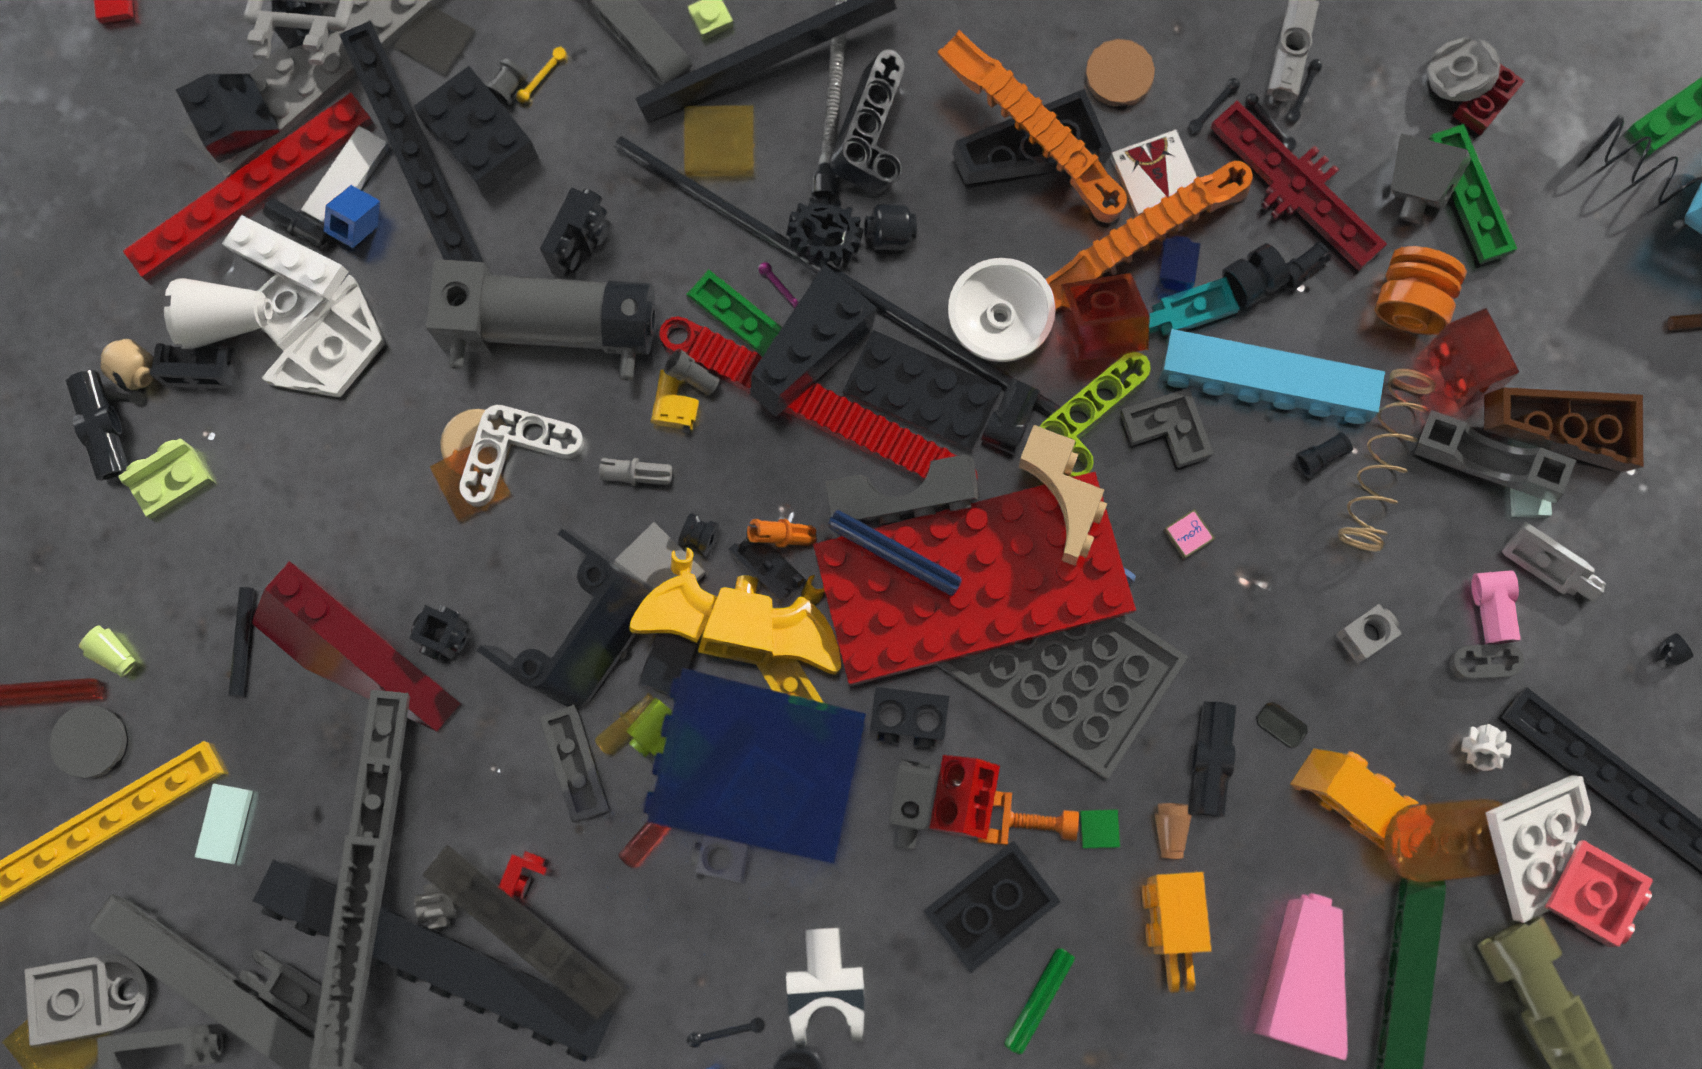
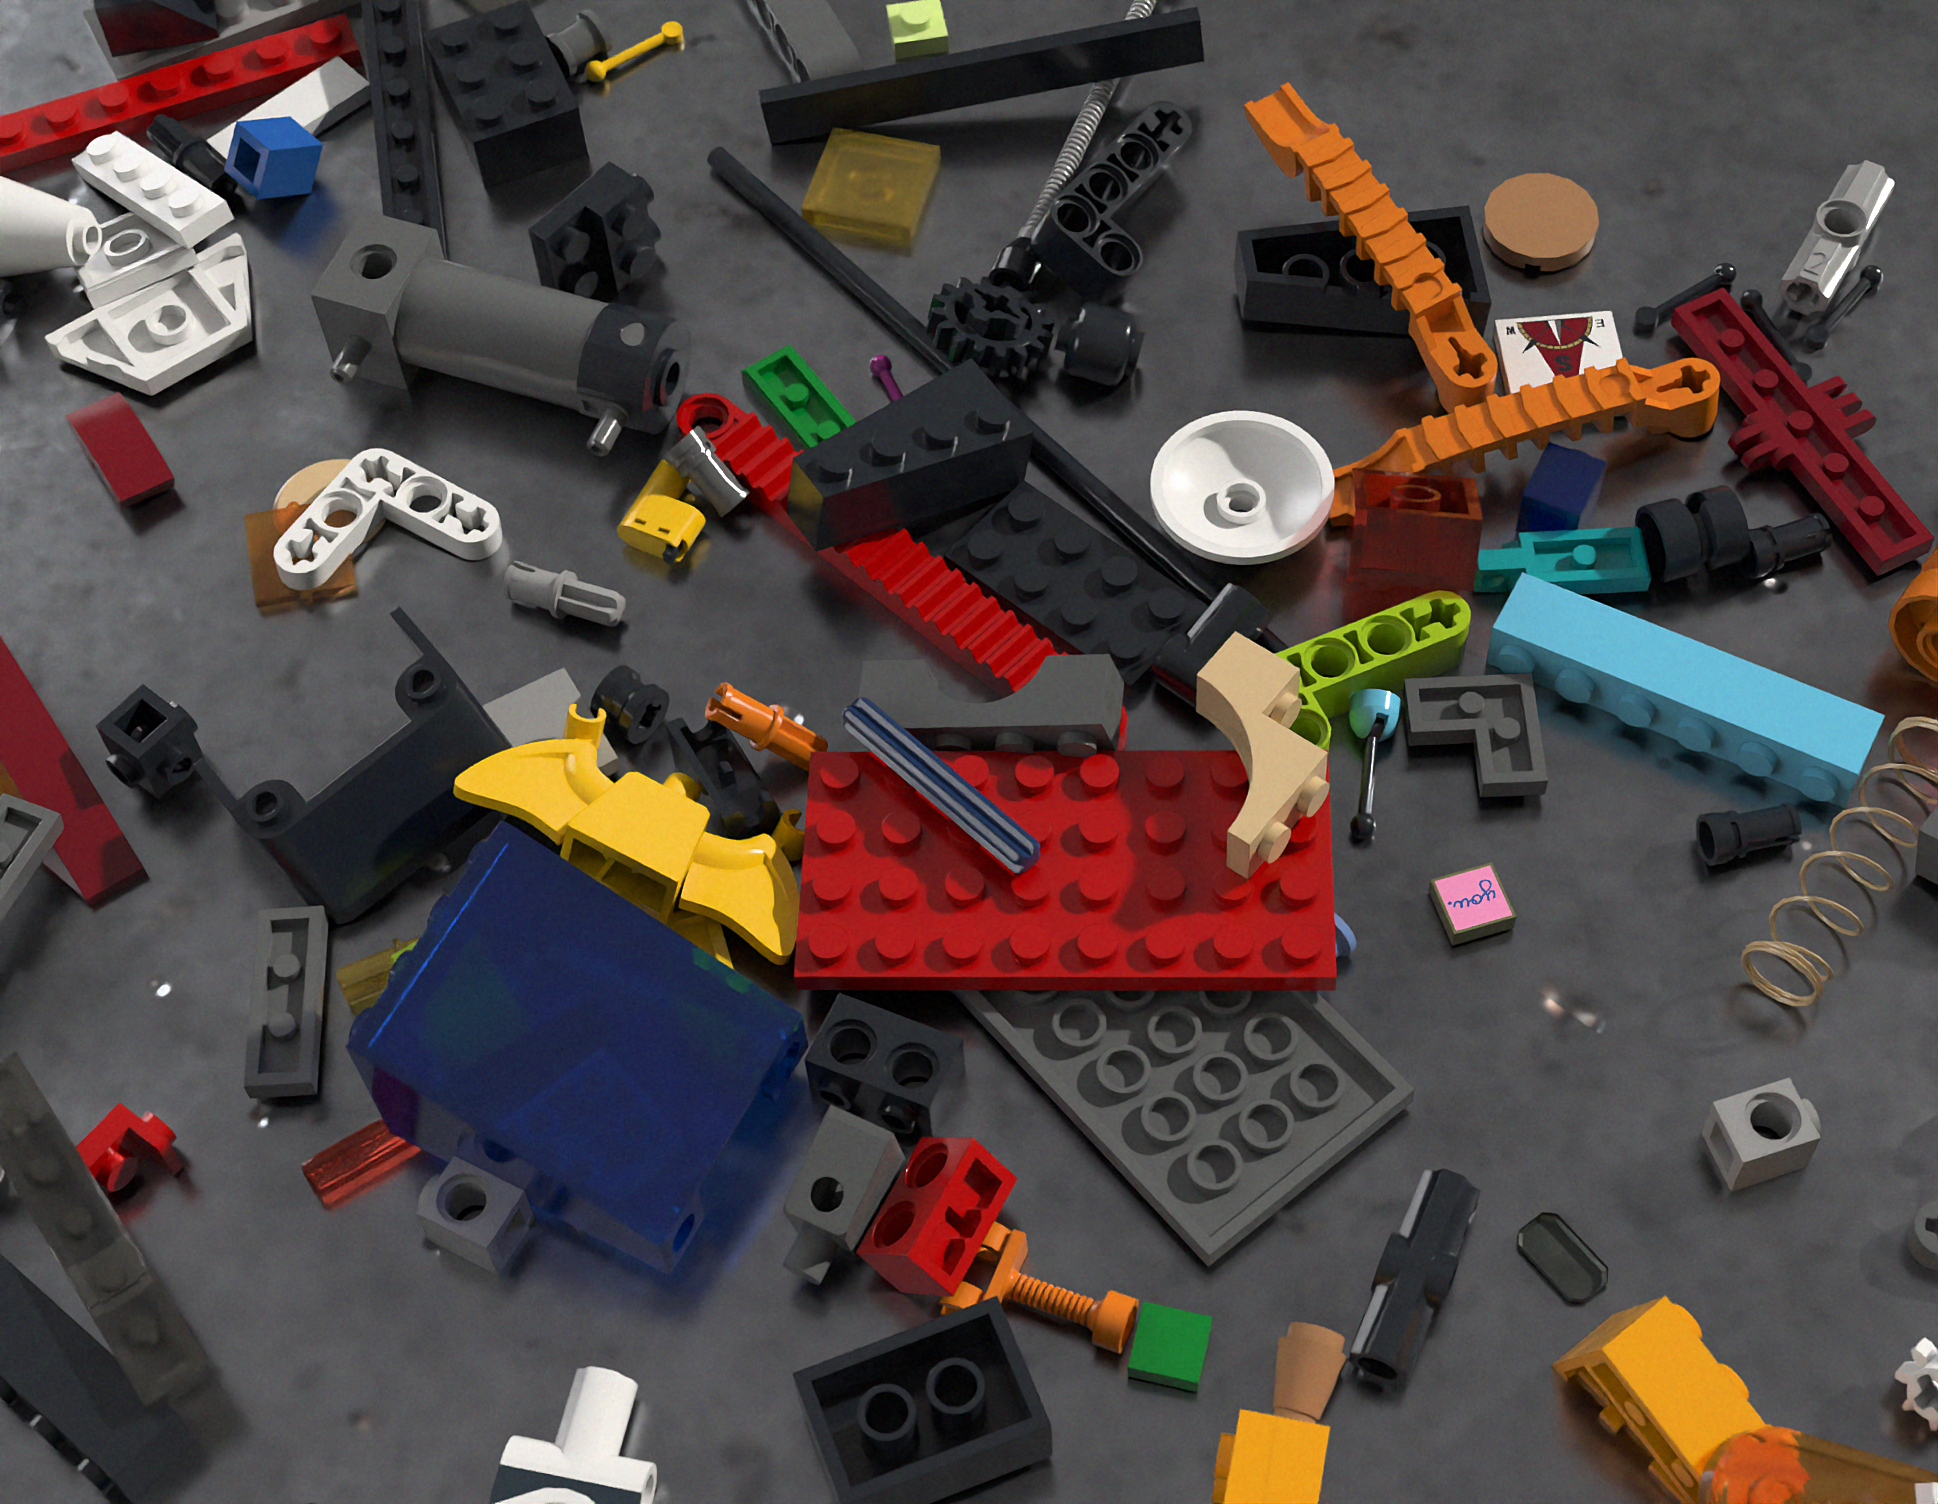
camera: 15 degrees right, 20 degrees down
none -> dark red slope [65,392,175,510]
none -> hinge [1349,689,1401,839]

